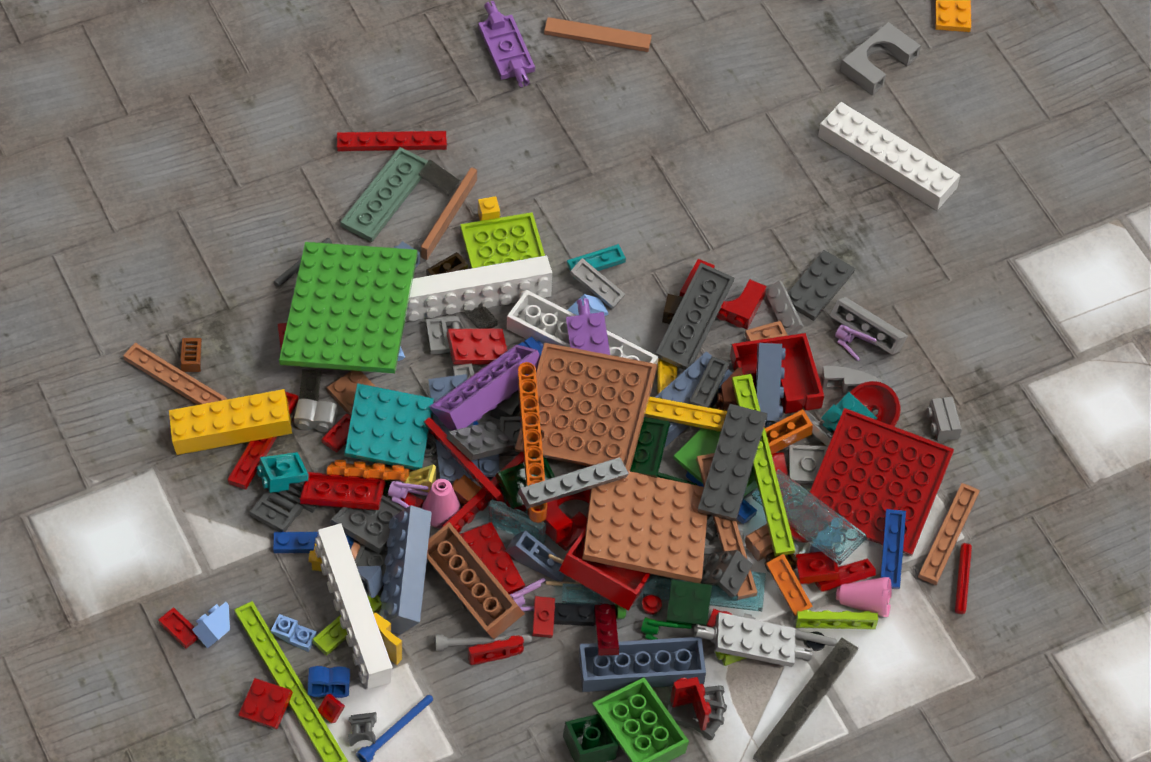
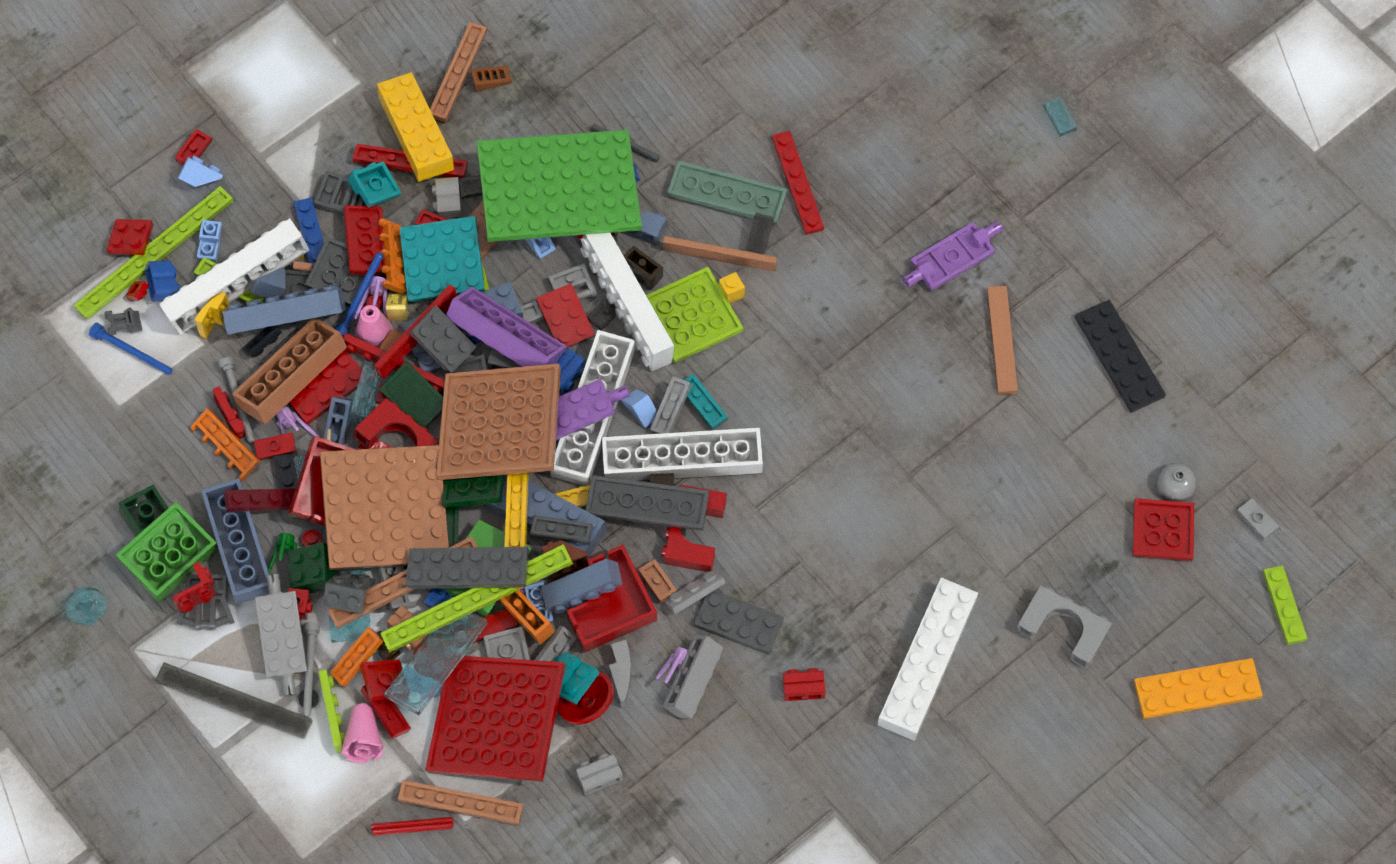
camera: 80 degrees right, 10 degrees up
orange beam [518,362,547,523] -> none
plate [518,457,629,509] -> none
blue plate [881,509,906,589] -> none
none -> orange hinge [190,408,261,481]
none -> black plate [242,326,282,358]
none -> blue piece [334,252,383,338]
none -> white brick [602,428,763,481]
none -> red brick [782,668,826,702]

